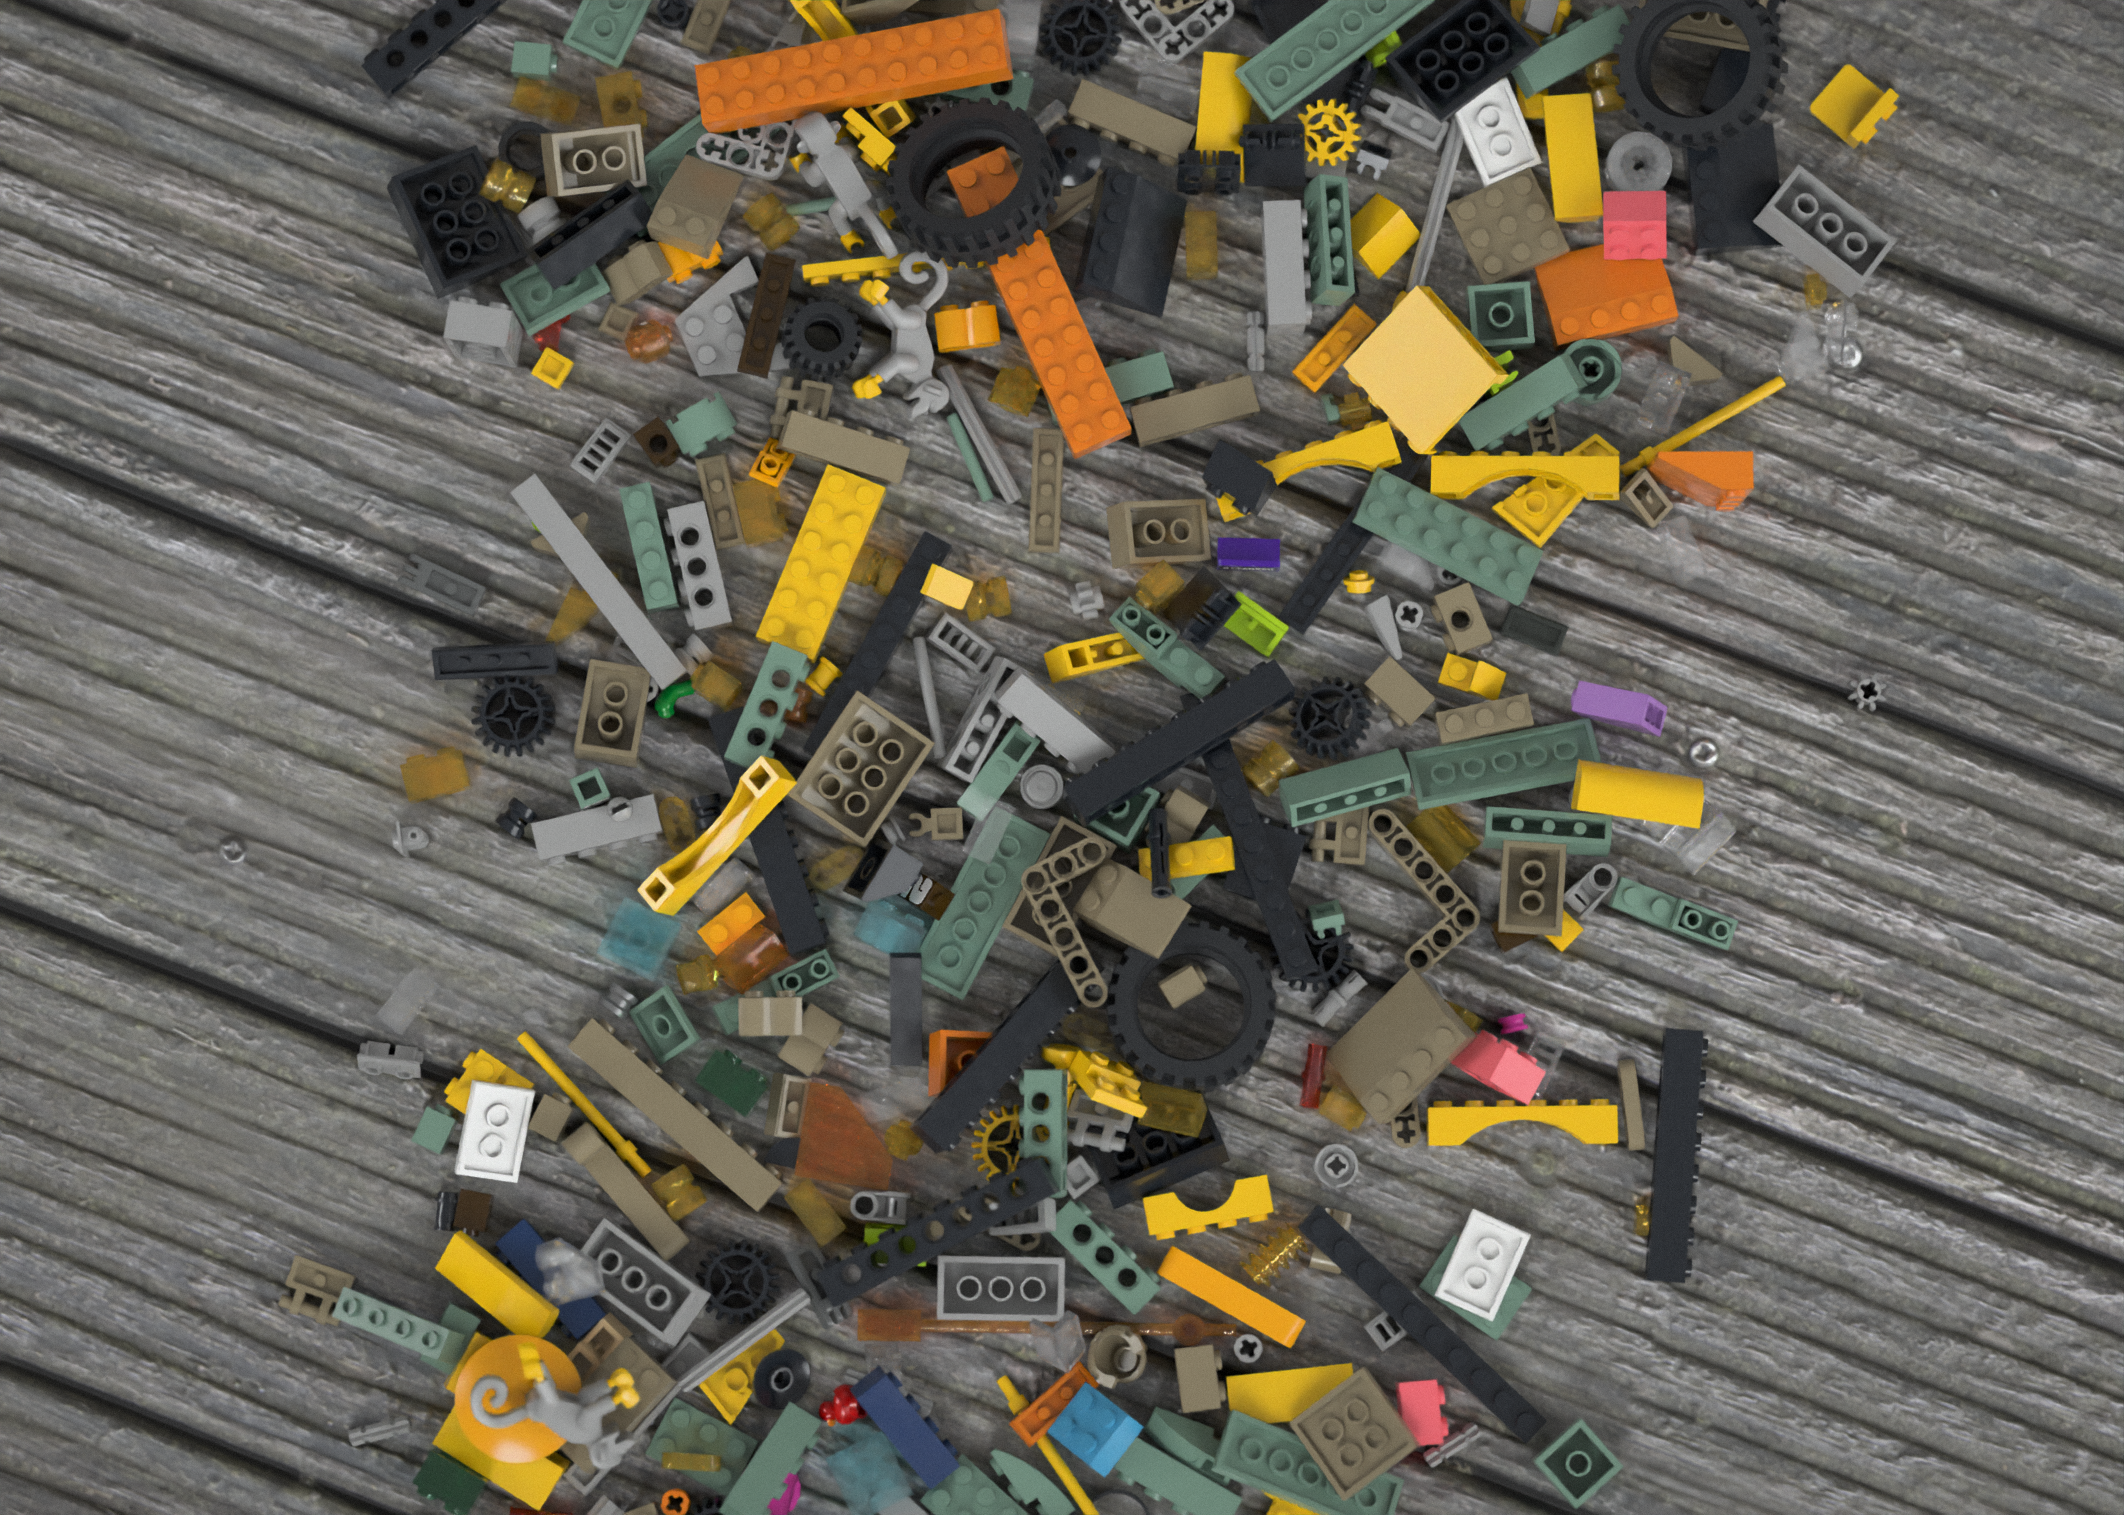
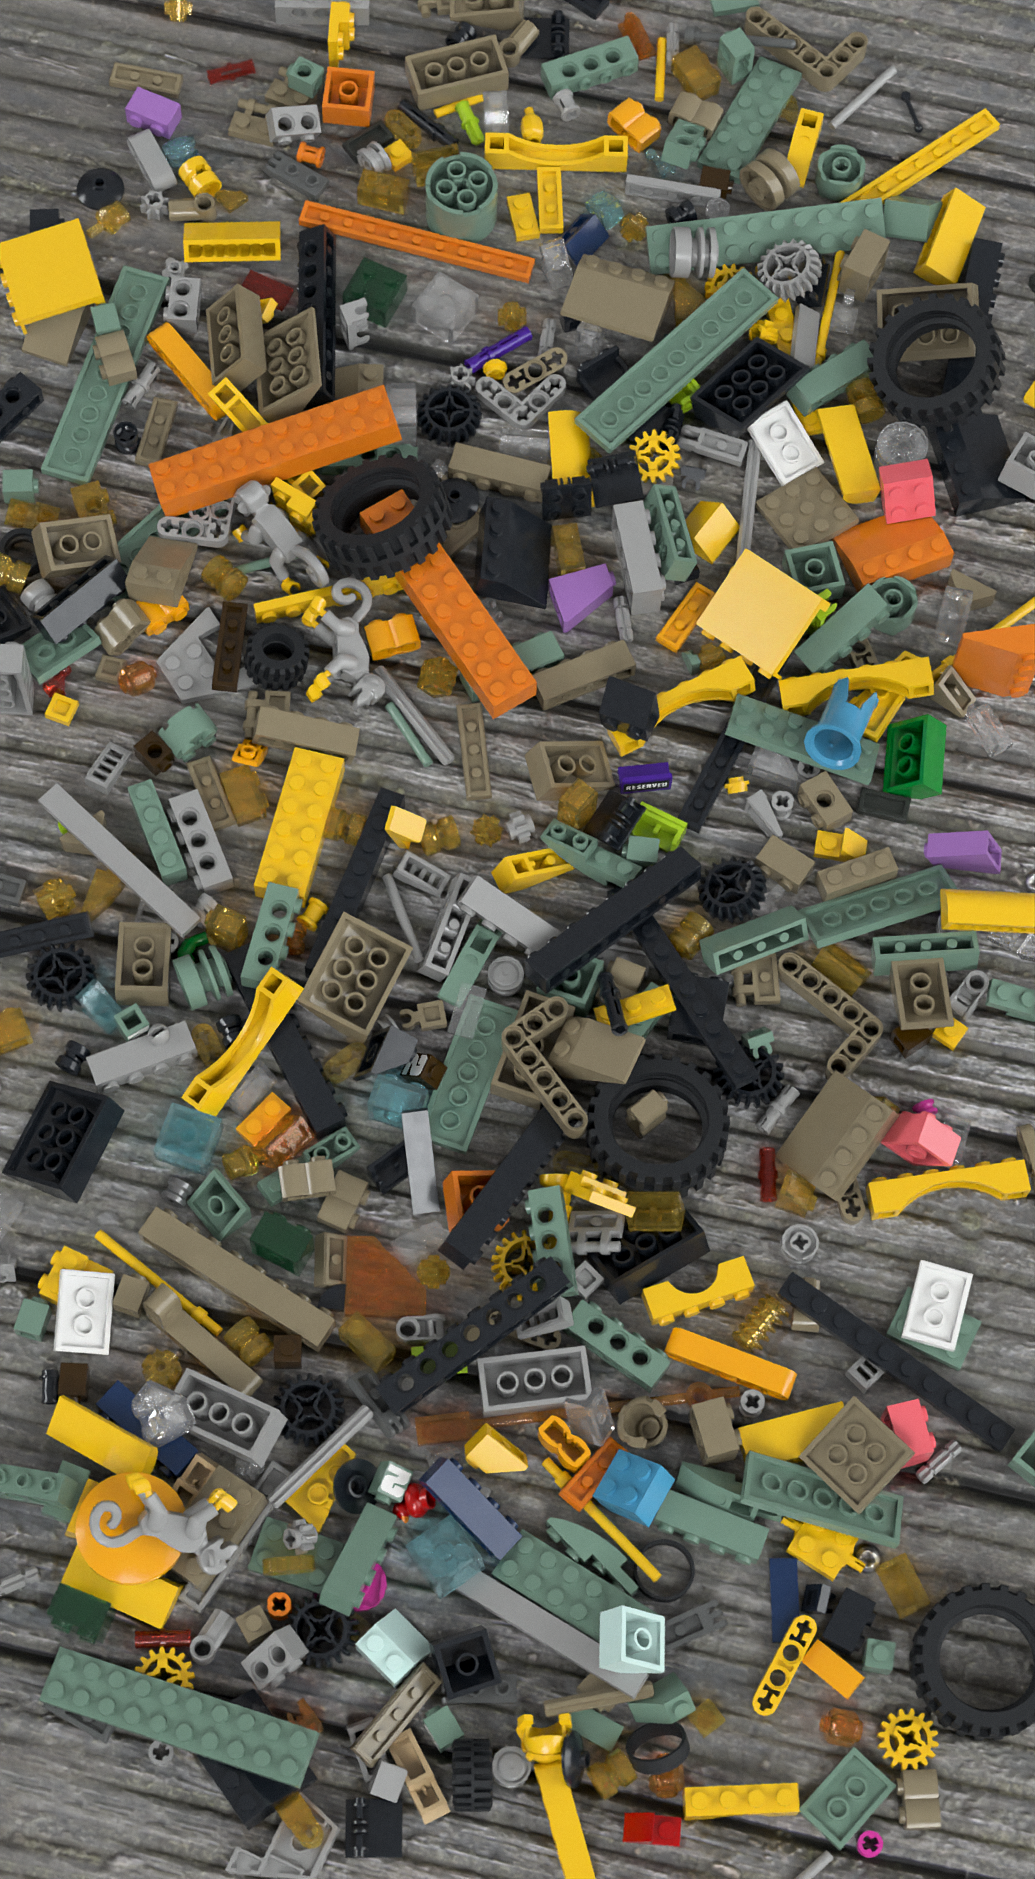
camera: 10 degrees left, 15 degrees down
none -> black slope [2,1081,124,1204]
none -> clear yellow brick [32,877,77,920]
none -> clear light blue slope [75,979,123,1035]
none -> clear yellow brick [141,1349,182,1393]
none -> sand green wheel [172,945,233,1011]
none -> dark brown brick [274,1335,302,1369]
none -> light grey gear [283,1519,318,1555]
none -> black hinge [367,1140,409,1195]
none -> brick [368,1461,413,1506]
none -> yellow slope [464,1423,528,1473]
none -> clear yellow gear [470,814,504,847]
none -> light orange brick [537,1415,591,1474]
none -> medium lavender slope [548,563,616,633]
none -> sand green brick [621,835,660,870]
none -> dark azure piece [804,677,879,770]
none -> green slope [883,714,947,799]

